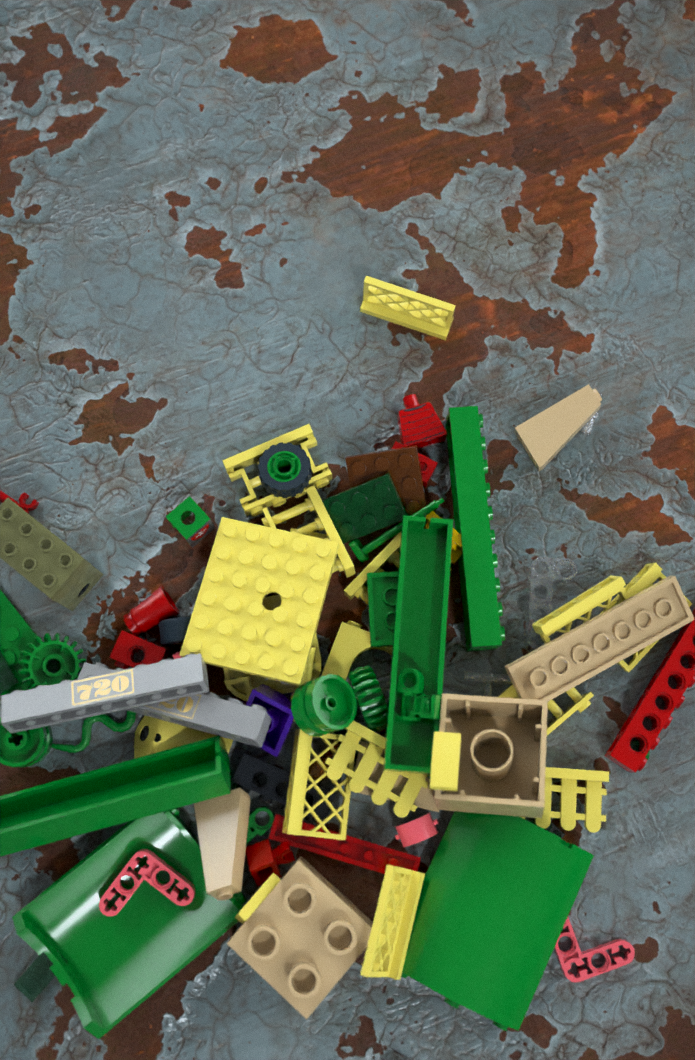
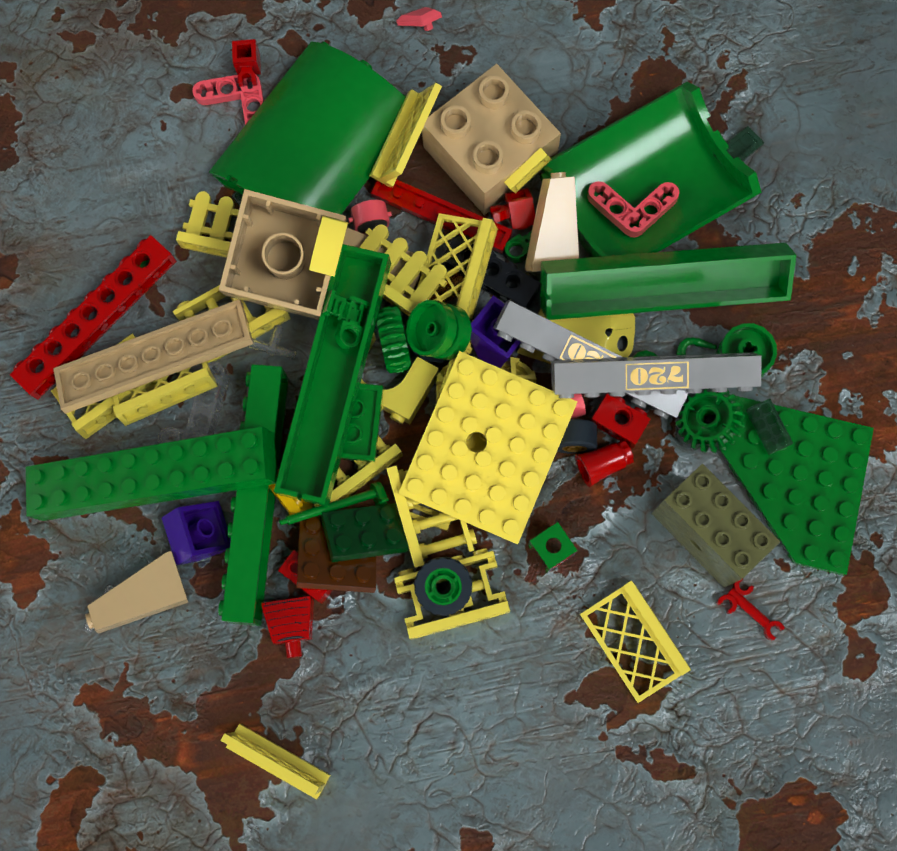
camera: 165 degrees left, 0 degrees up
none -> green brick [26,426,277,521]
none -> dark purple slope [162,501,231,566]
none -> red brick [232,39,261,87]
none -> light yellow fence [580,581,691,703]

